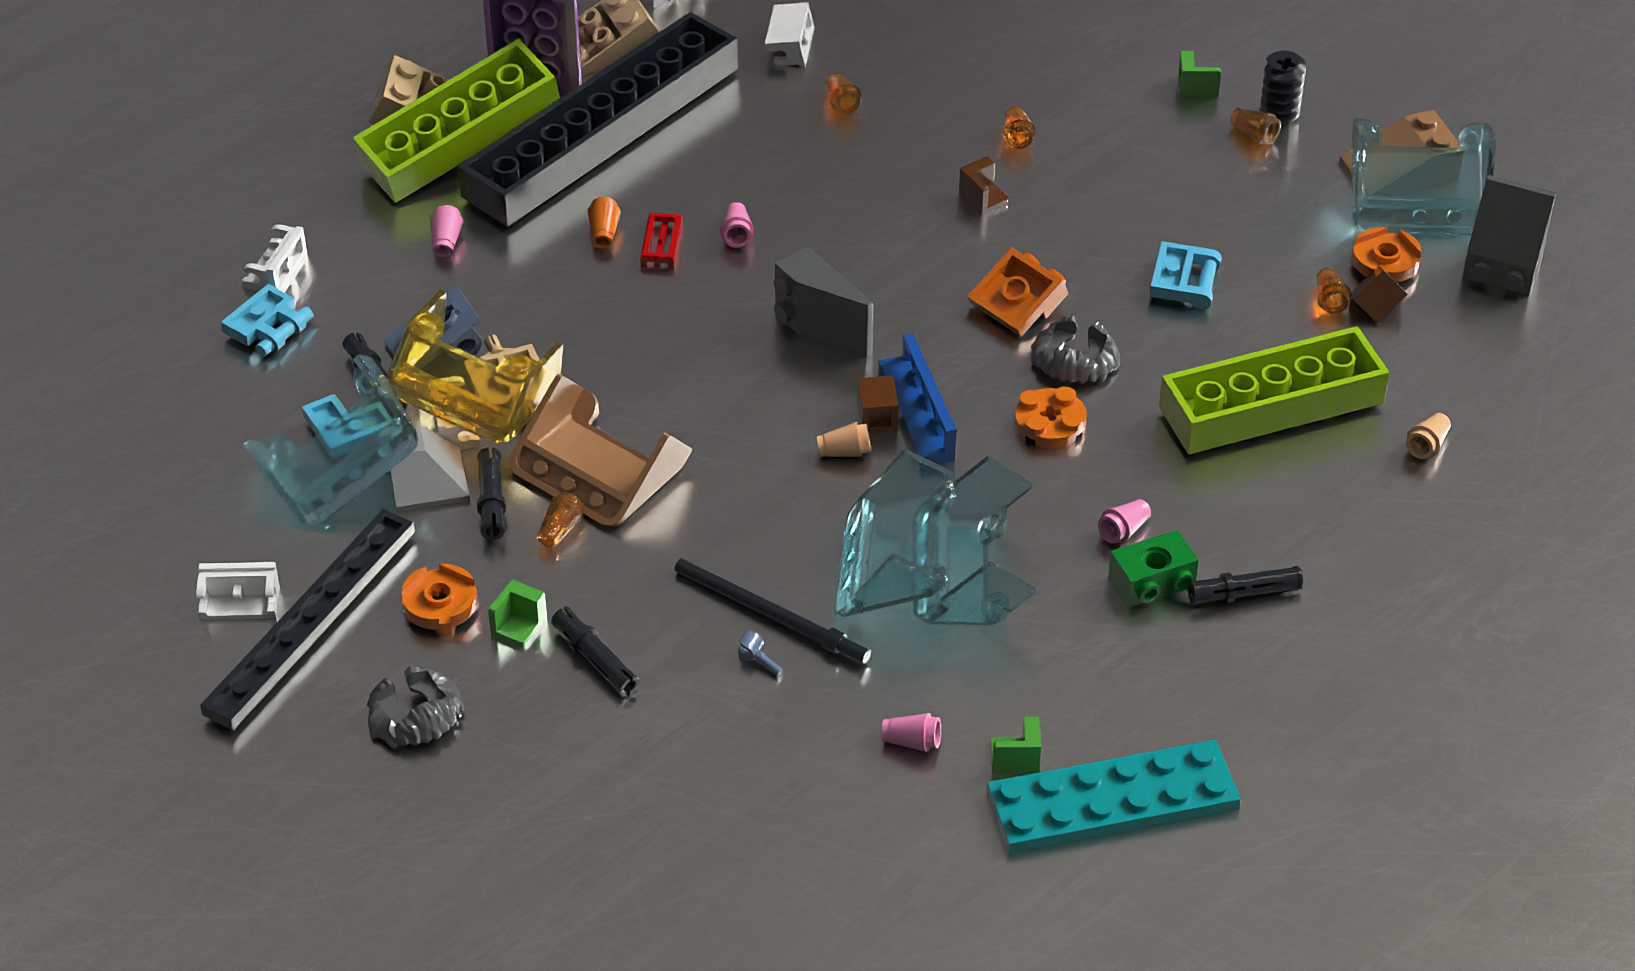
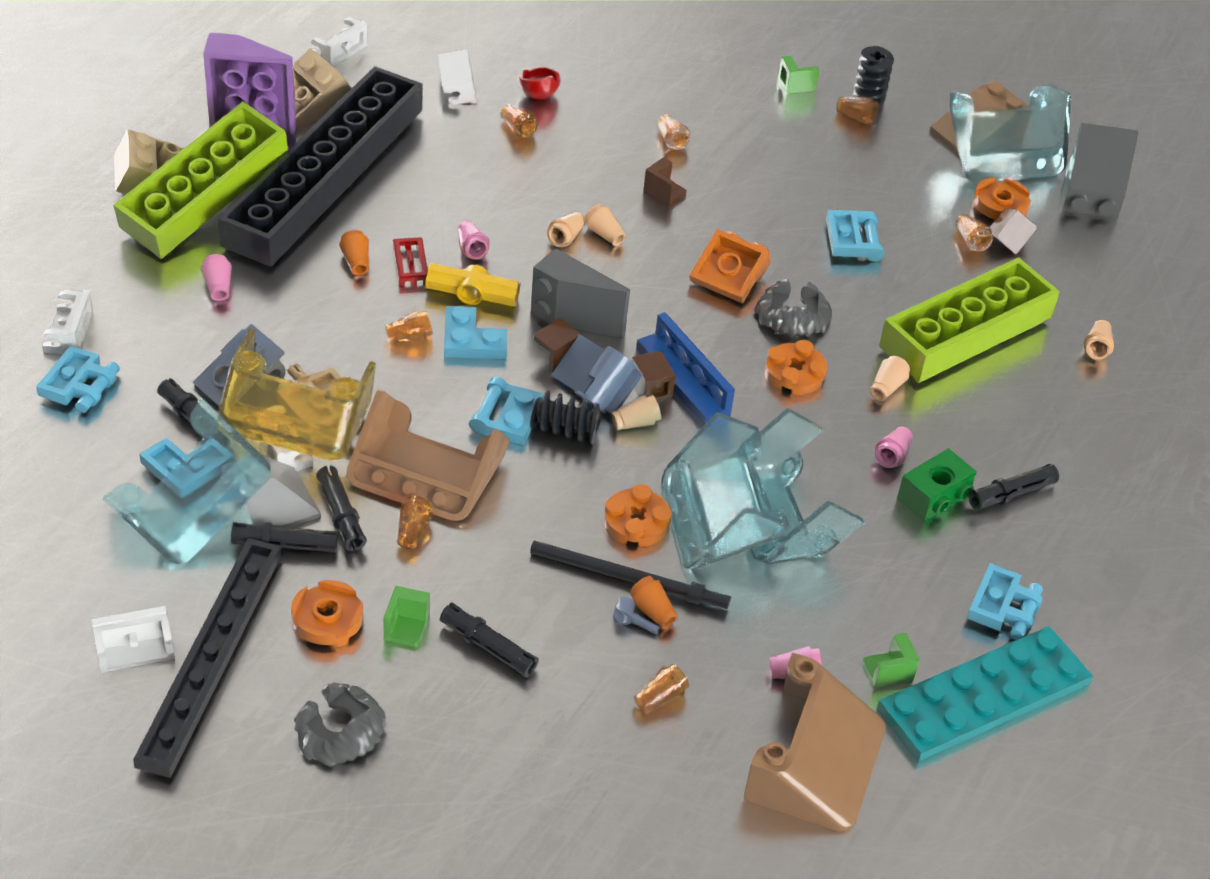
camera: 20 degrees left, 0 degrees up
none -> black pin [231,522,338,553]
none -> clear orange cone [385,310,433,343]
none -> yellow piece [425,263,521,307]
none -> medium azure plate [444,306,507,359]
none -> medium azure plate [469,376,544,445]
none -> red hair [518,67,560,100]
none -> black piece [530,390,601,445]
none -> reddish brown panel [534,318,581,372]
none -> light nougat cone [547,212,586,247]
none -> sand blue piece [551,334,643,414]
none -> light nougat cone [585,204,626,246]
none -> orange plate [604,484,672,547]
none -> orange cone [629,576,678,629]
none -> clear orange cone [634,664,689,714]
none -> medium nougat windscreen [743,652,885,831]
none -> light nougat cone [870,356,910,401]
none -> medium azure plate [967,563,1043,640]

